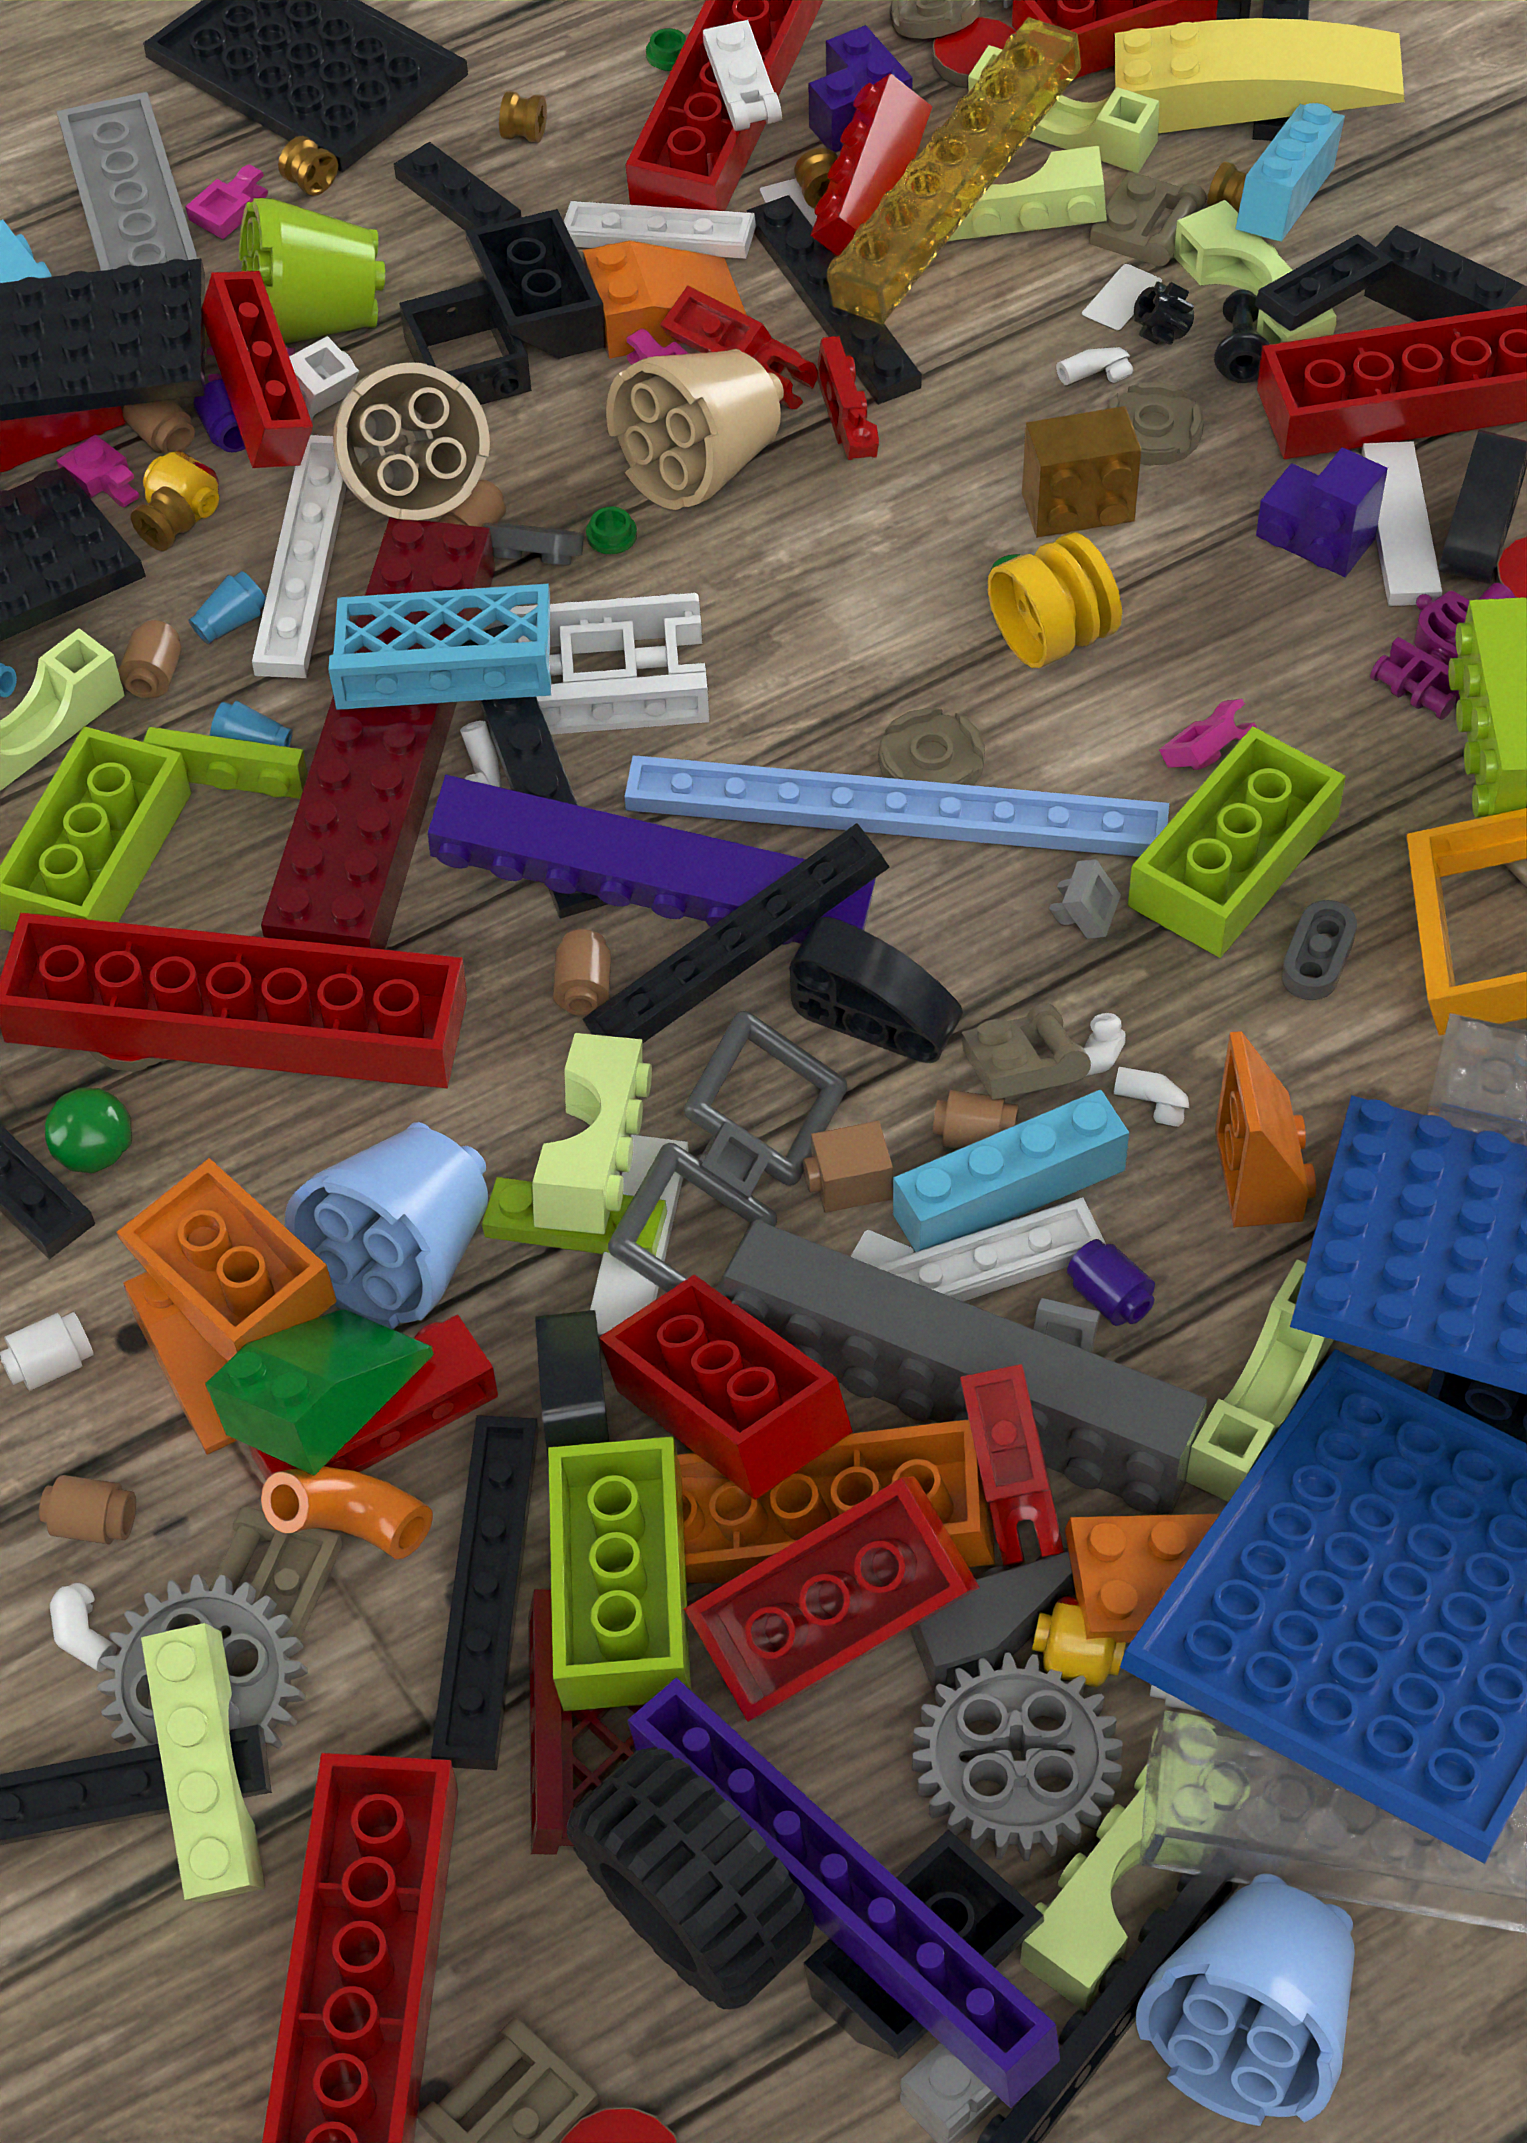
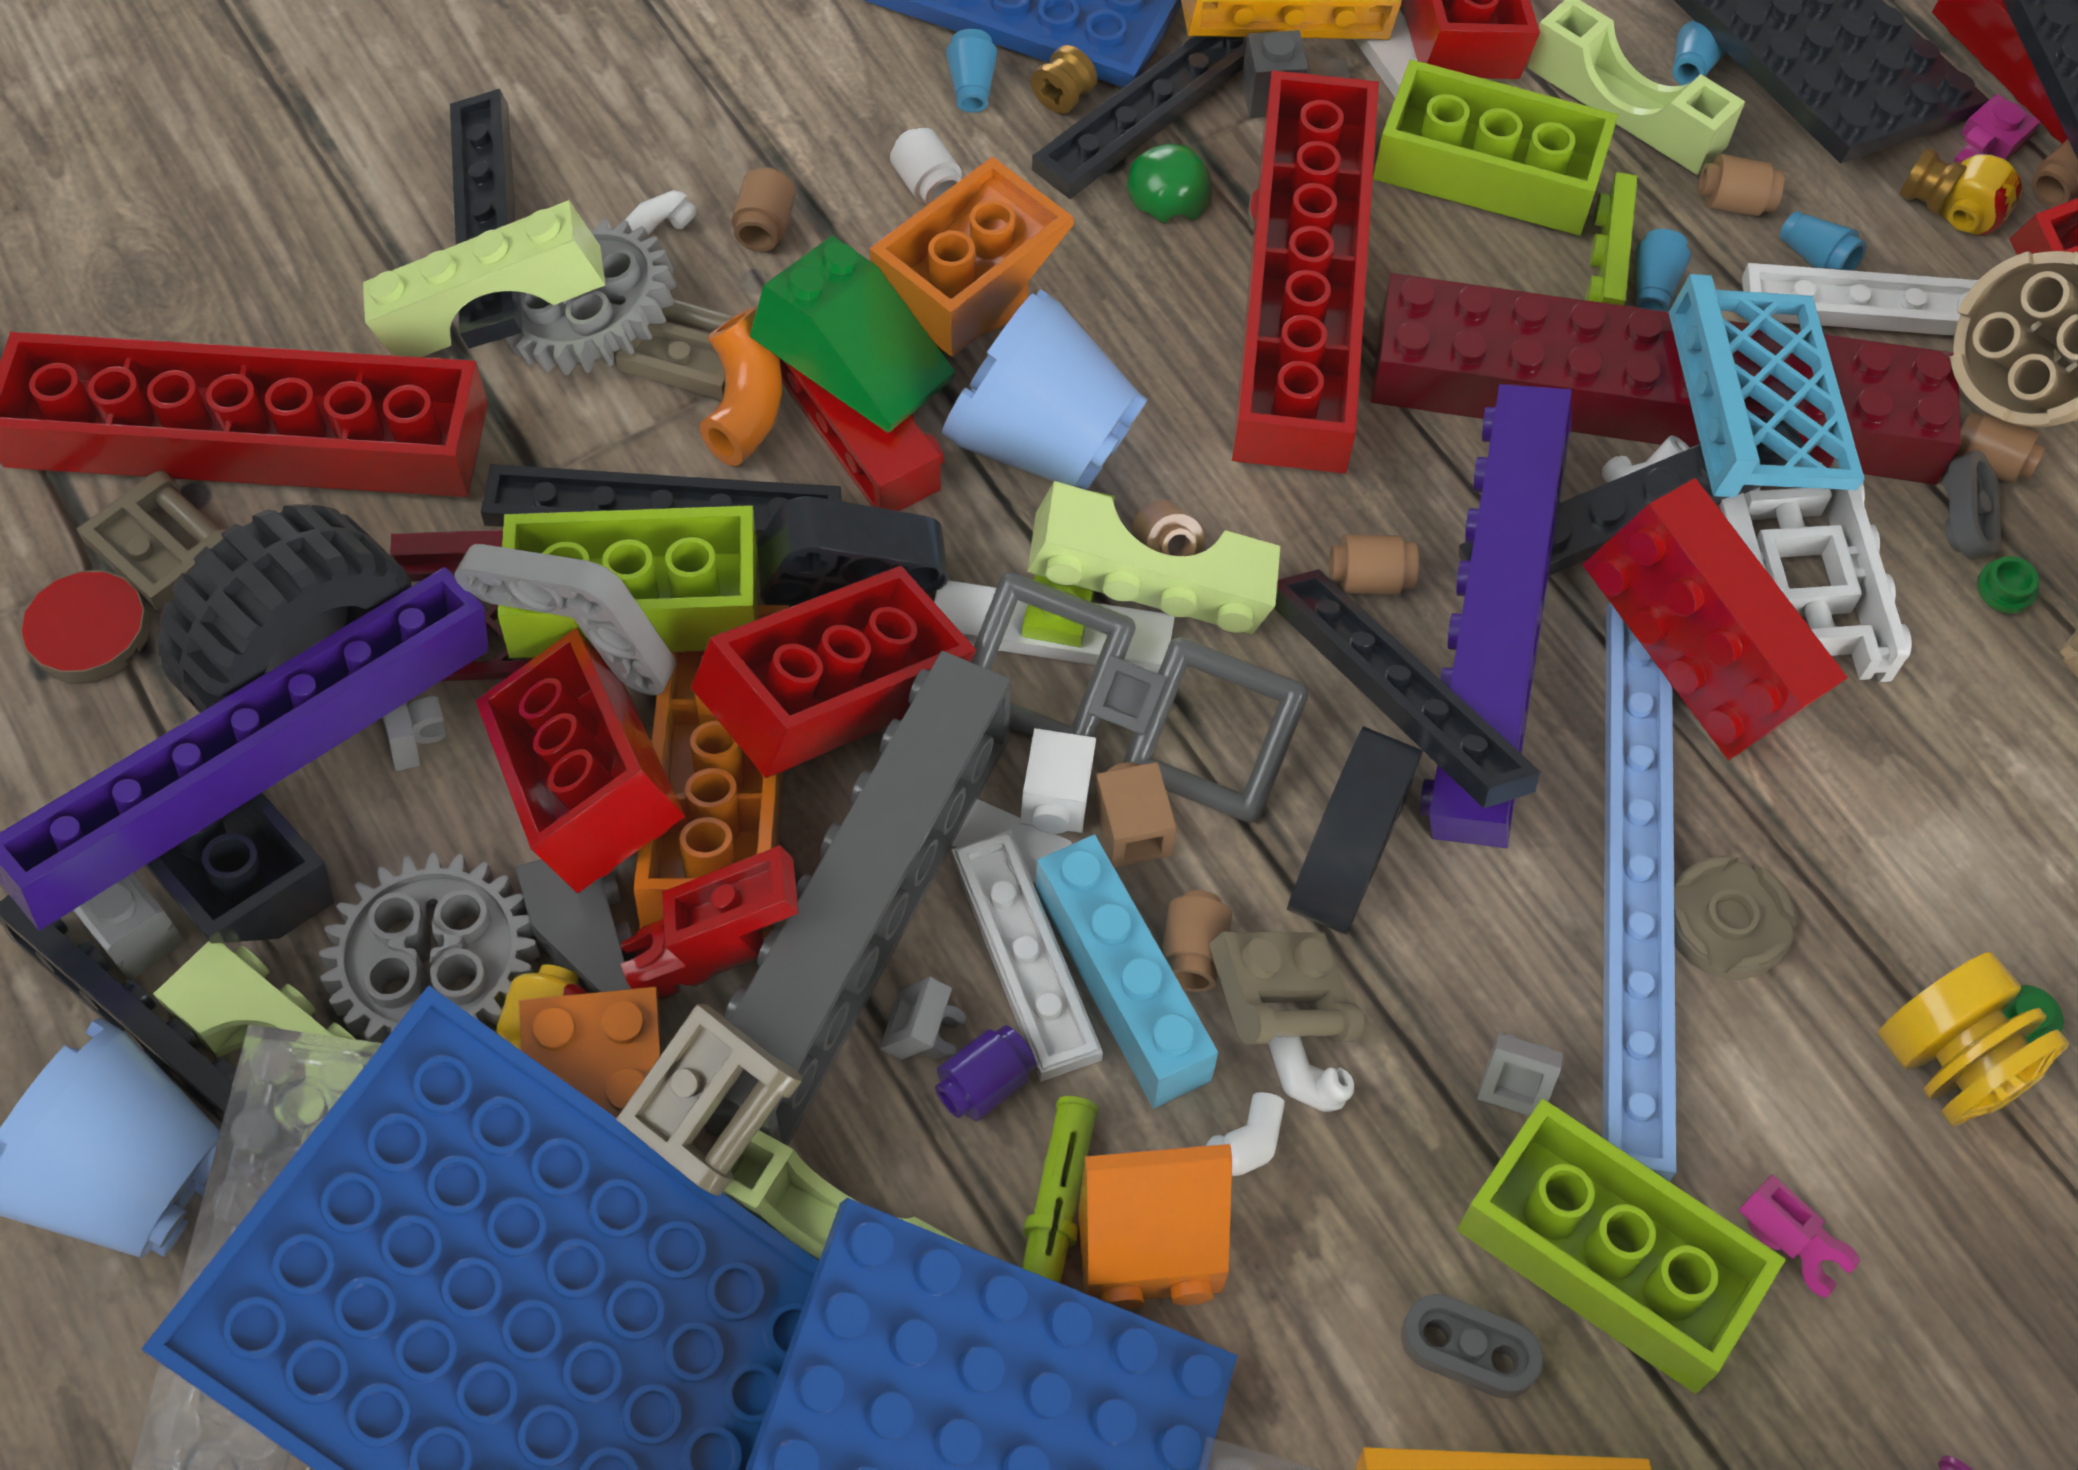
camera: 85 degrees right, 5 degrees up
none -> light grey beam [454,544,677,695]
none -> dark tan plate [616,1004,803,1196]
none -> white brick [1020,728,1096,834]
none -> lime pin [1022,1096,1099,1284]
none -> medium nougat brick [1132,500,1205,556]
none -> red brick [1582,478,1848,761]

